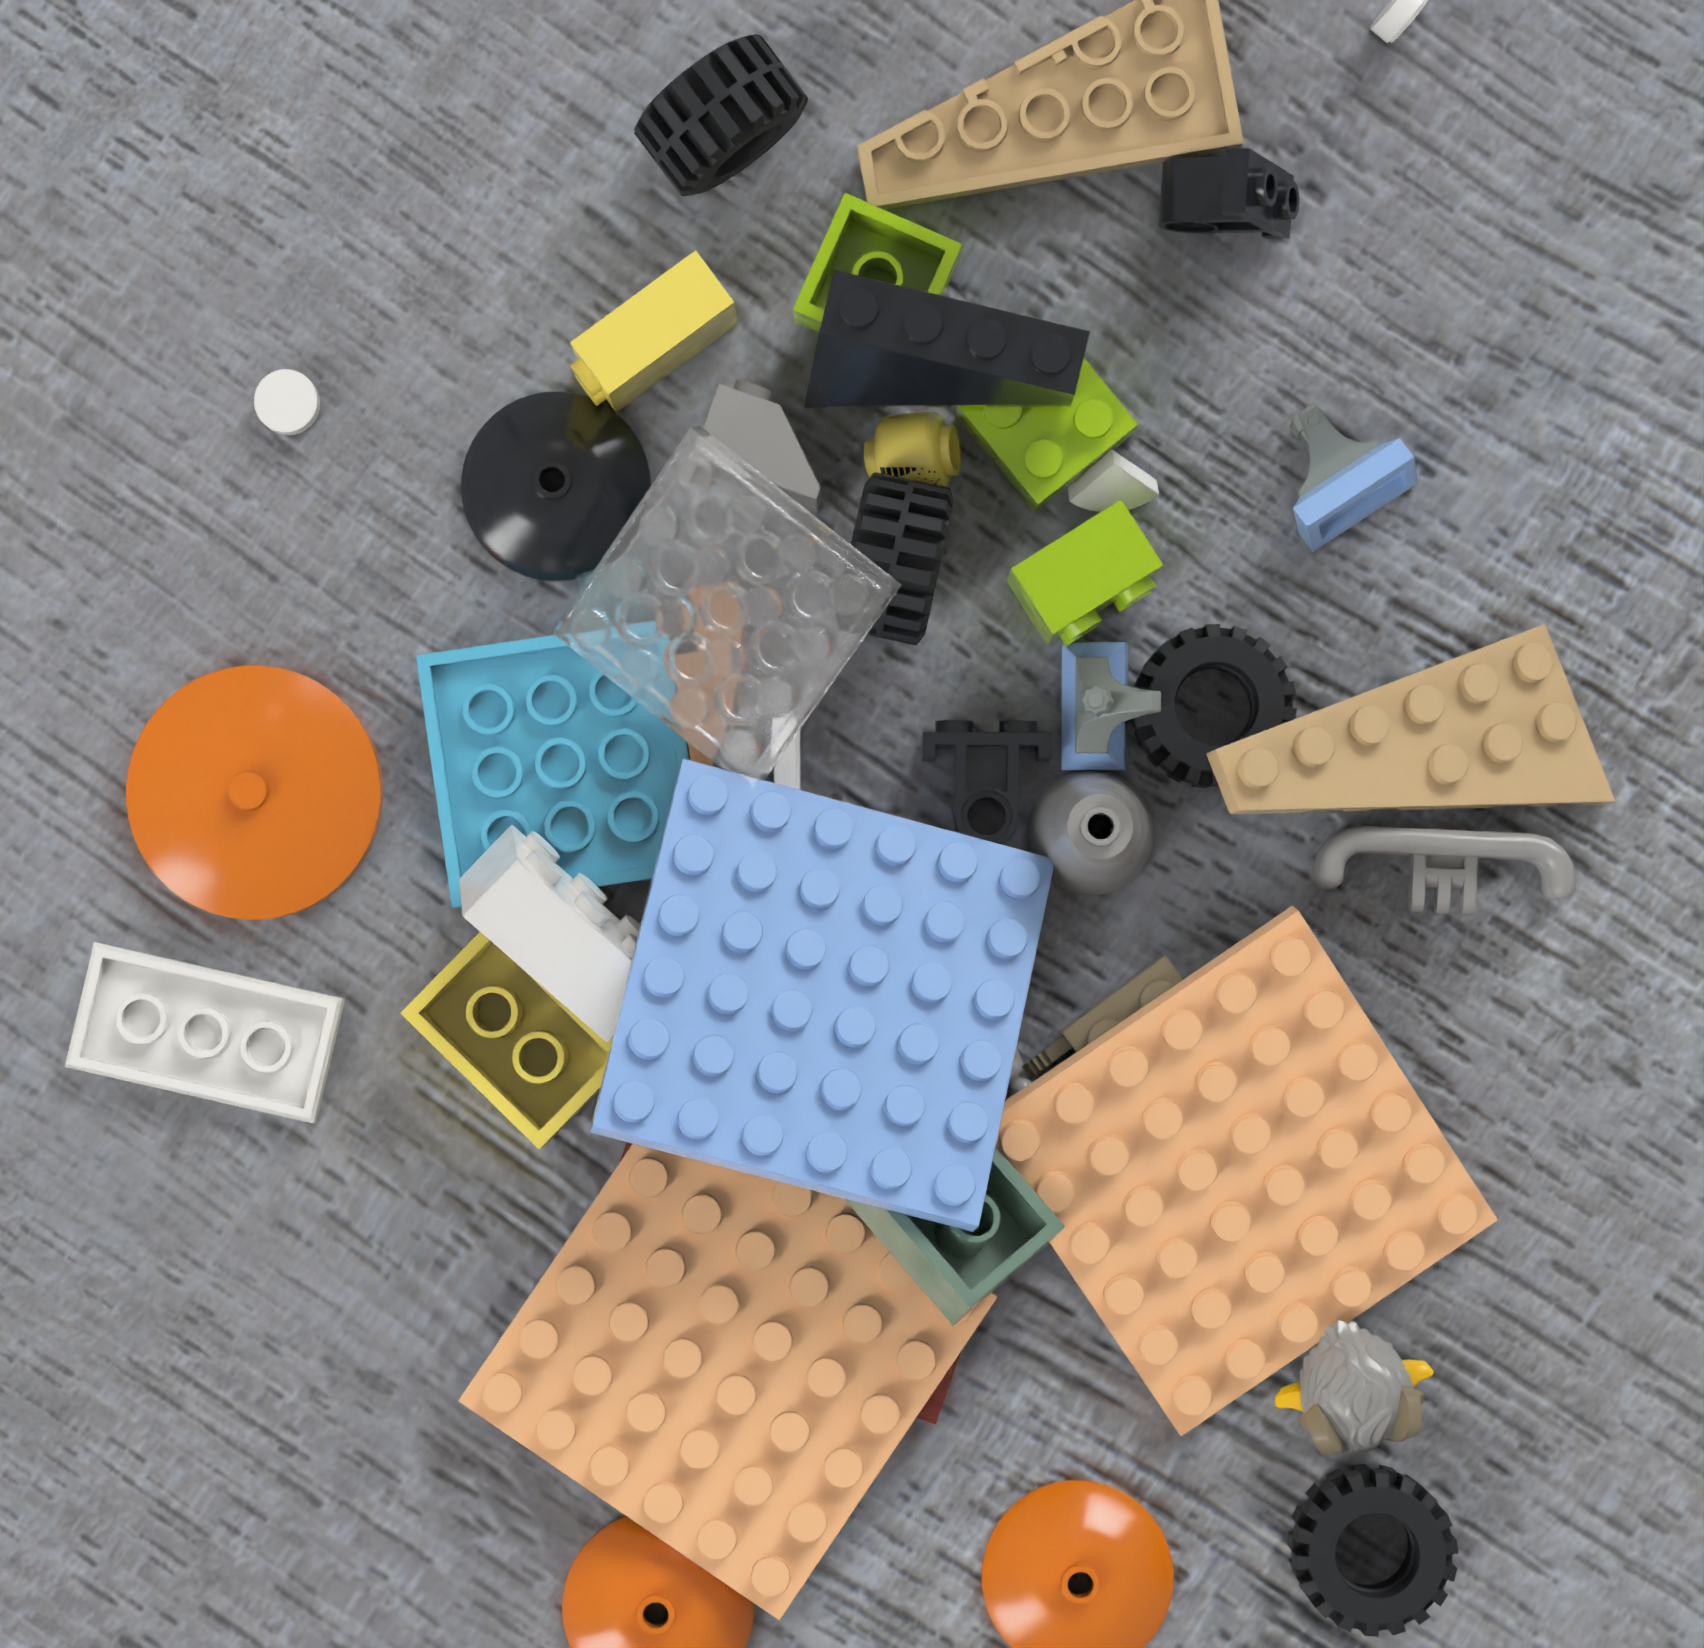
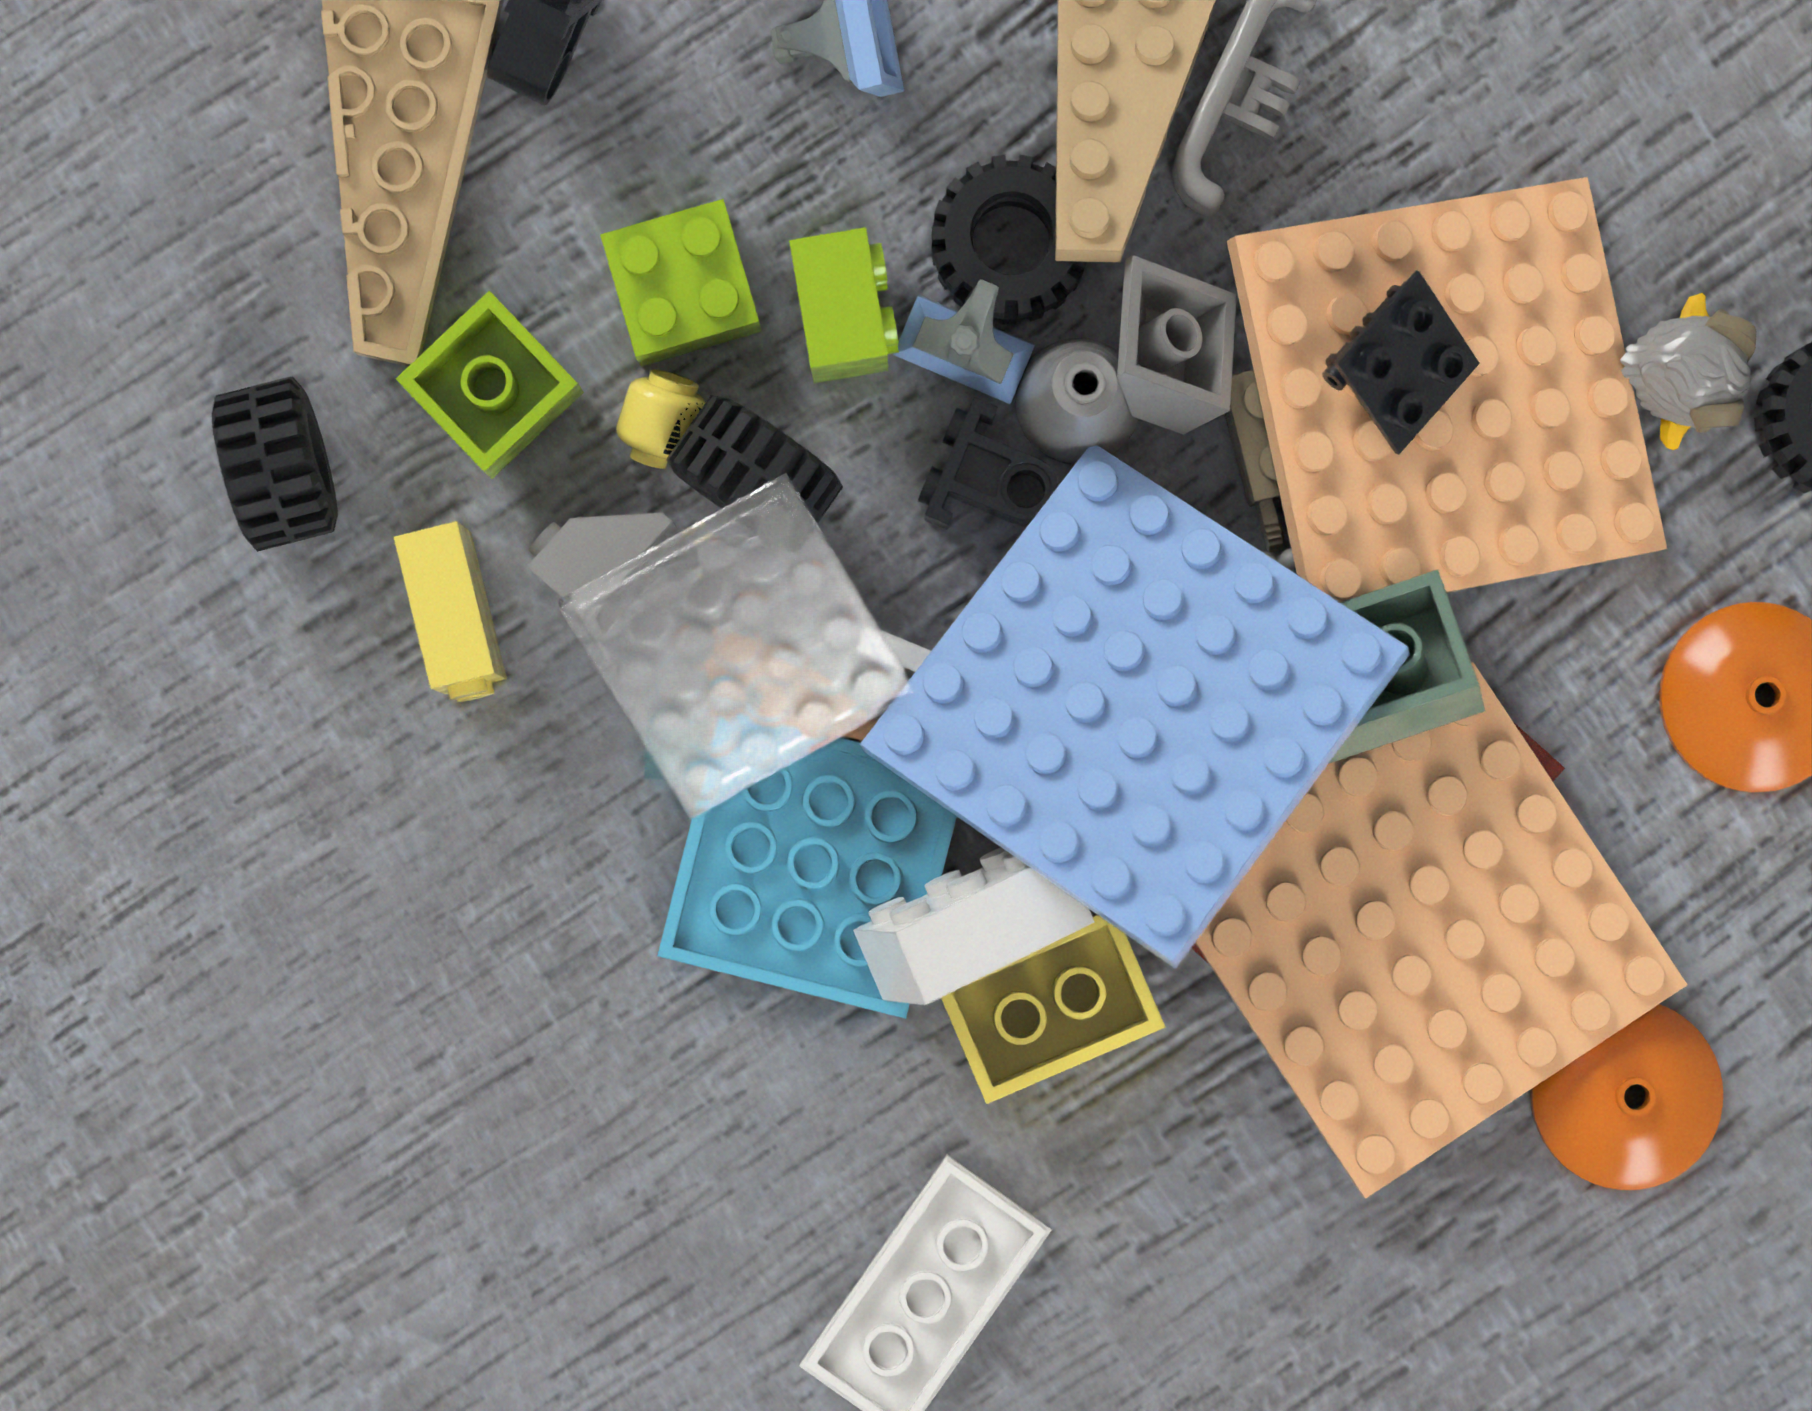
camera: 70 degrees left, 0 degrees up
orange dish [126,665,383,920] -> none
white tile [254,369,320,435] -> none
black dish [461,391,651,582] -> none
black wedge [804,270,1090,408] -> none
white tile [1068,449,1159,512] -> none
none -> light grey slope [1117,255,1237,435]
none -> black hinge [1322,270,1480,454]

